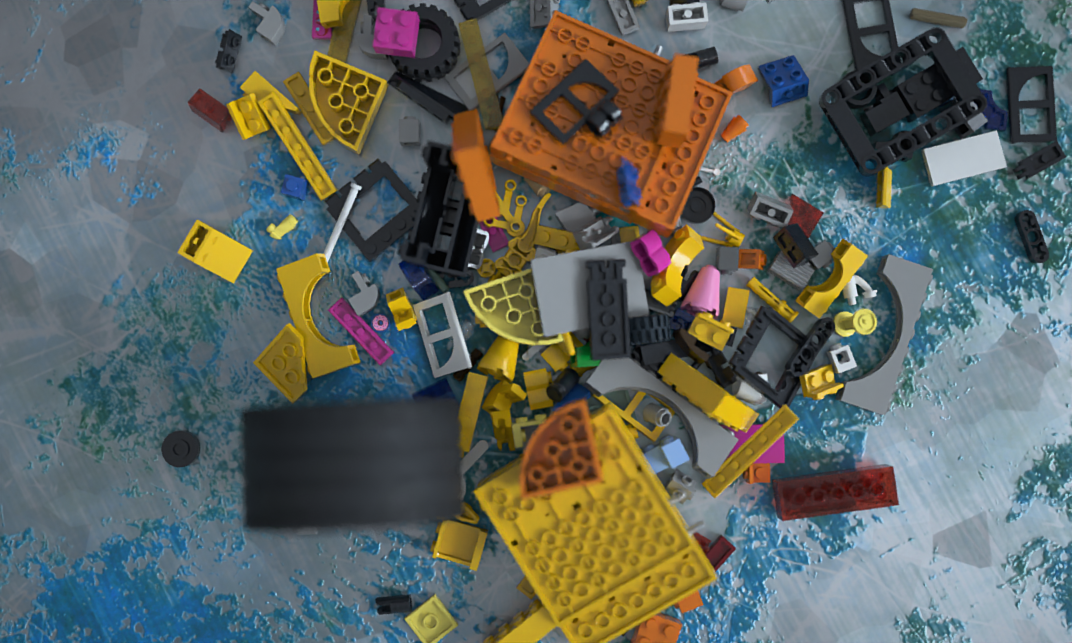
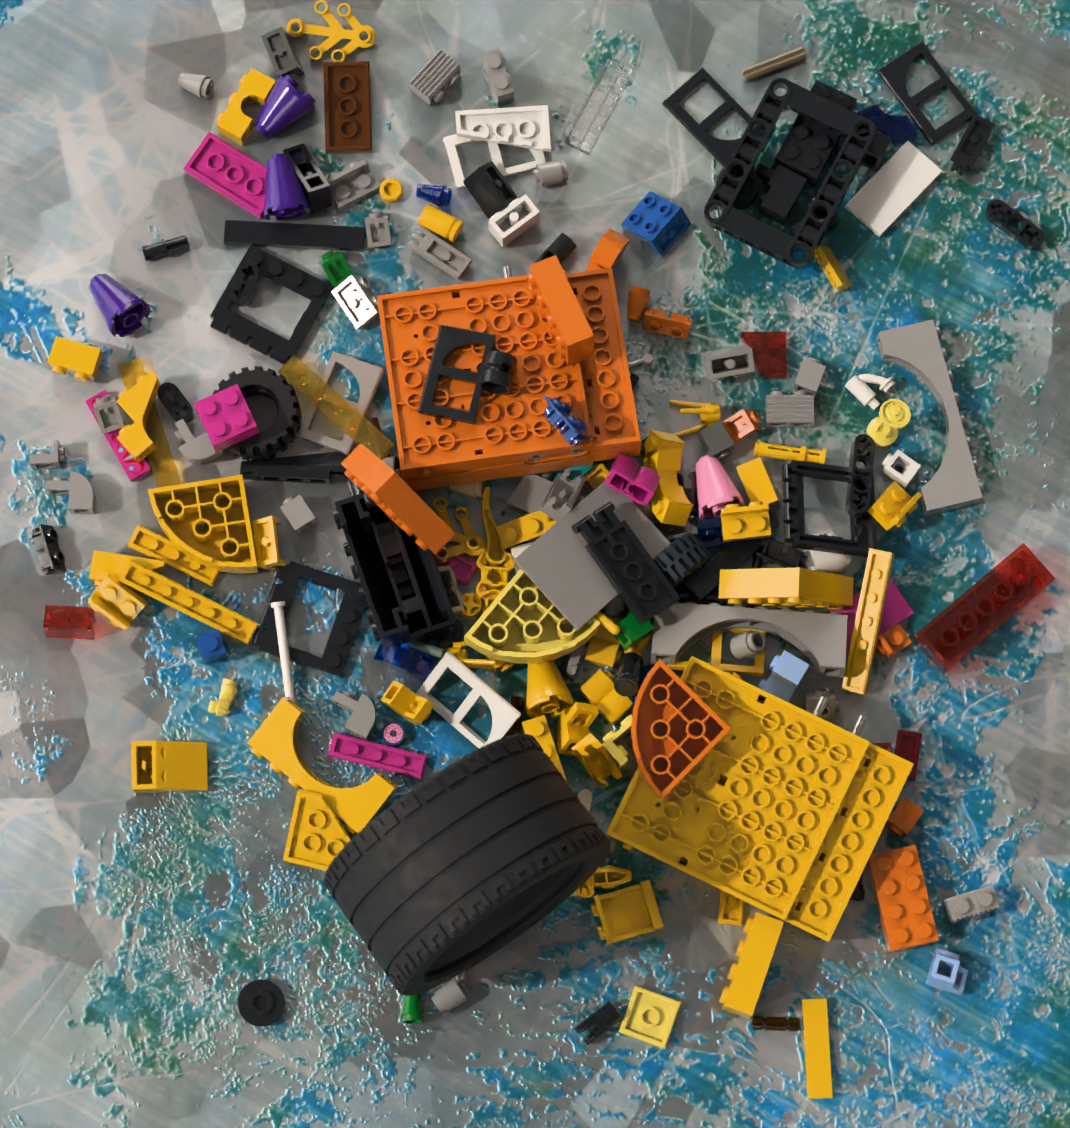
camera: 30 degrees left, 10 degrees down
dark brown slope [672,328,710,364] -> none
black piece [680,187,716,224] -> none
black hinge [773,223,818,269] -> none
yellow arch [795,239,868,319] -> none
none -> yellow hinge [252,516,286,571]
none -> yellow plant [446,641,497,670]
none -> orange hinge [642,307,692,340]

